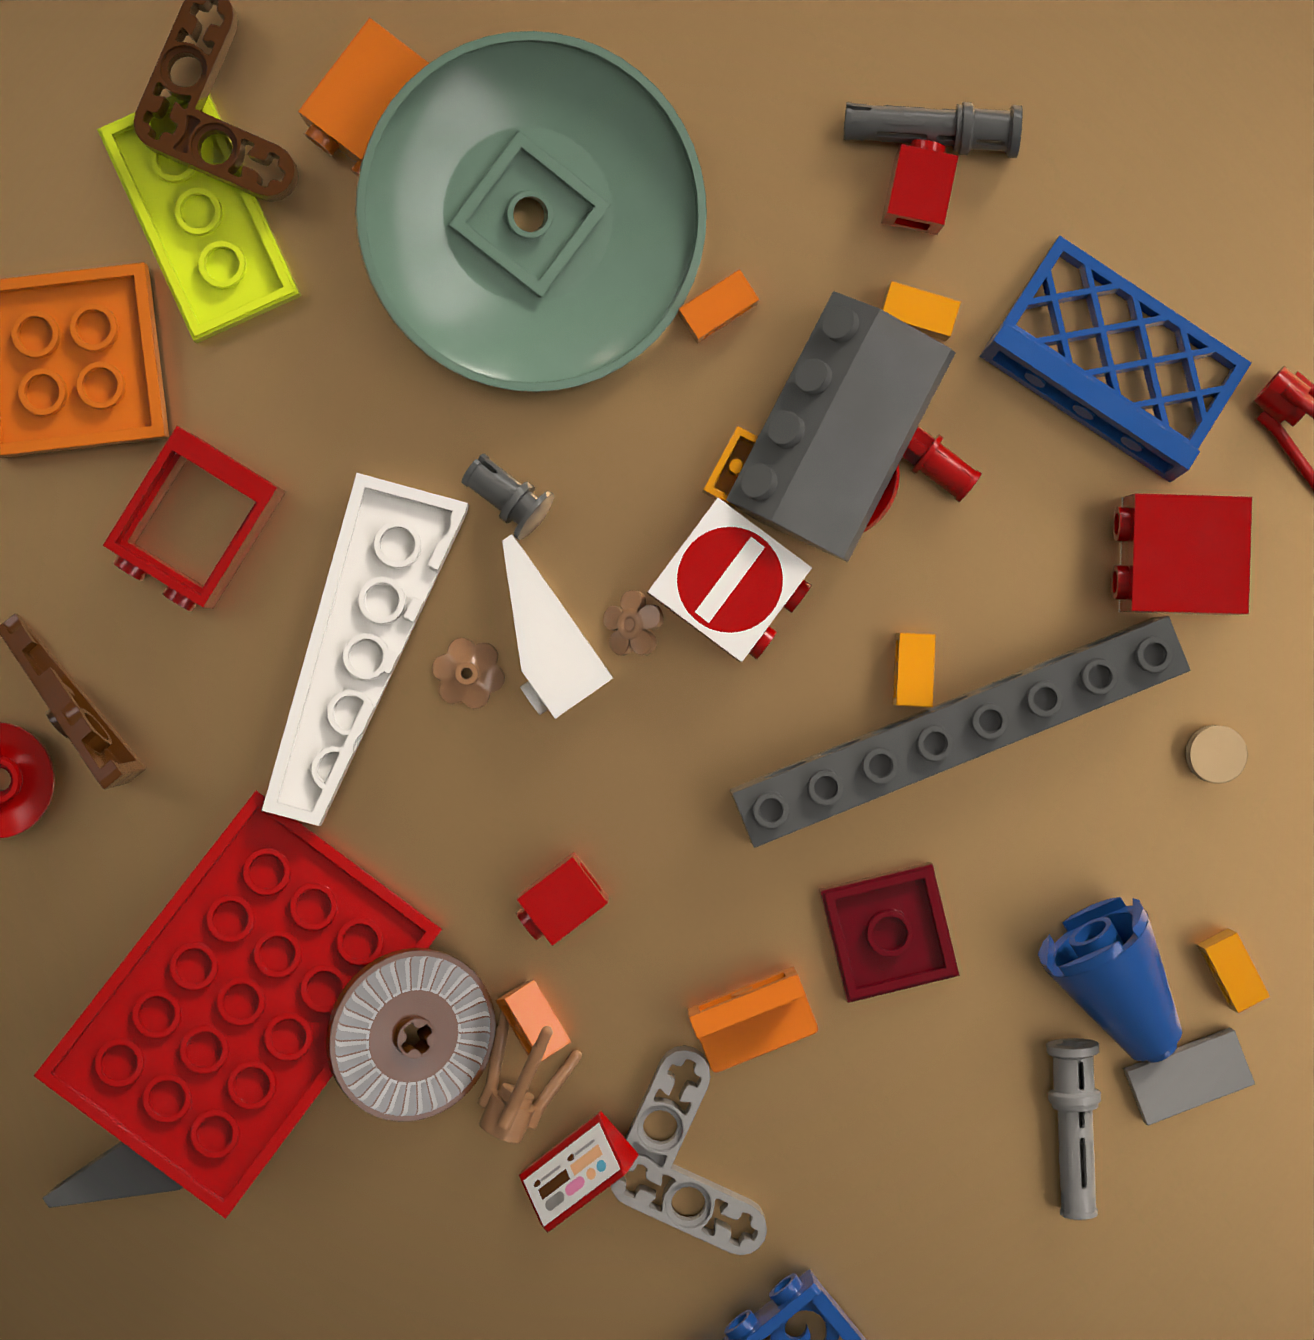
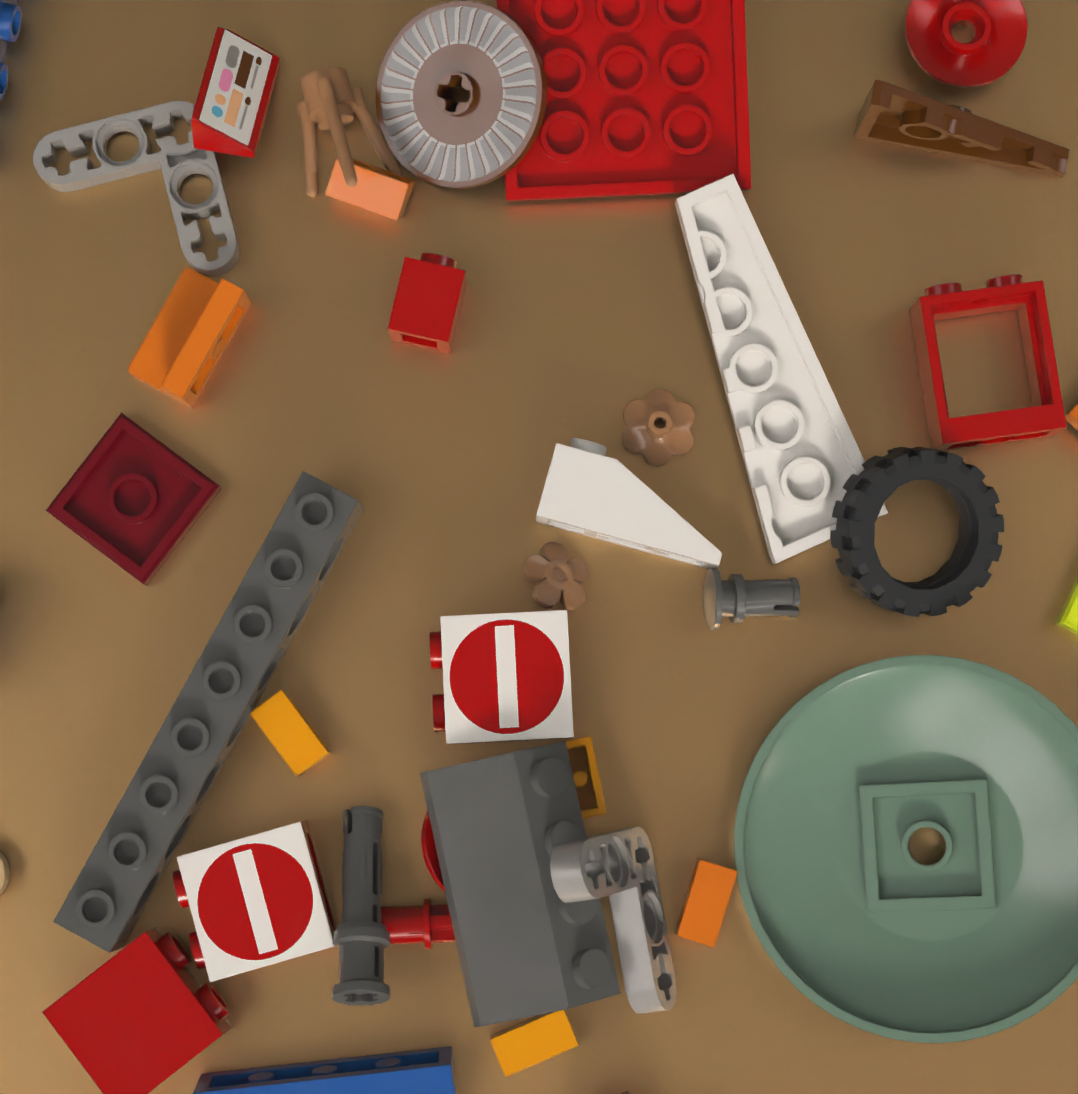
camera: 140 degrees right, 5 degrees down
none -> piece [173,820,336,982]
none -> dark grey pin [331,806,391,1006]
none -> light grey beam [550,827,677,1014]
none -> black tyre [830,447,1004,617]

